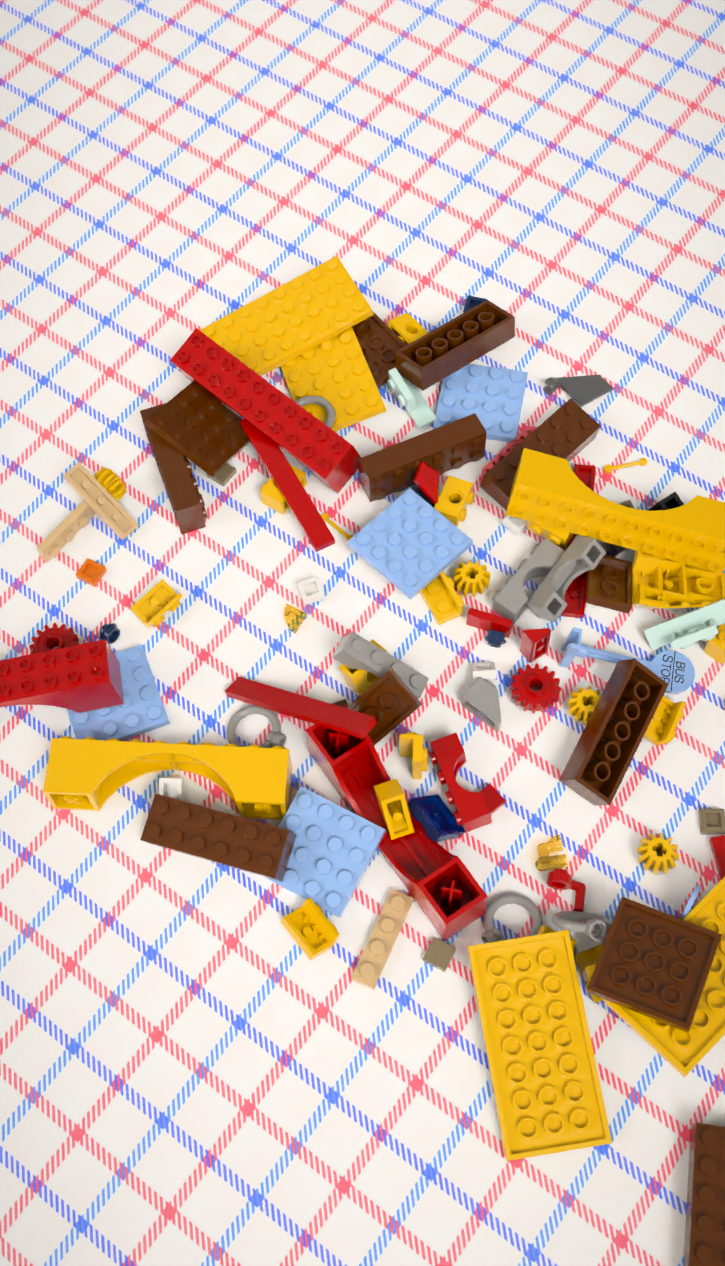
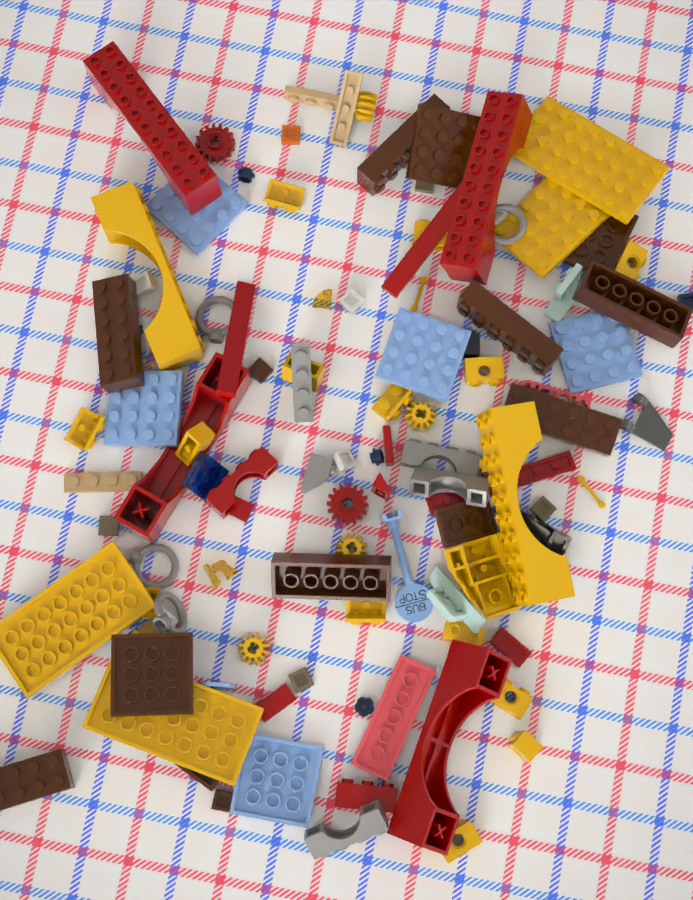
camera: 60 degrees right, 15 degrees up
reddish brown plate [348,669,423,746] -> none
yellow bracket [399,732,428,780] -> none
red piece [413,461,440,504] -> none
red plate [546,868,586,912] -> none

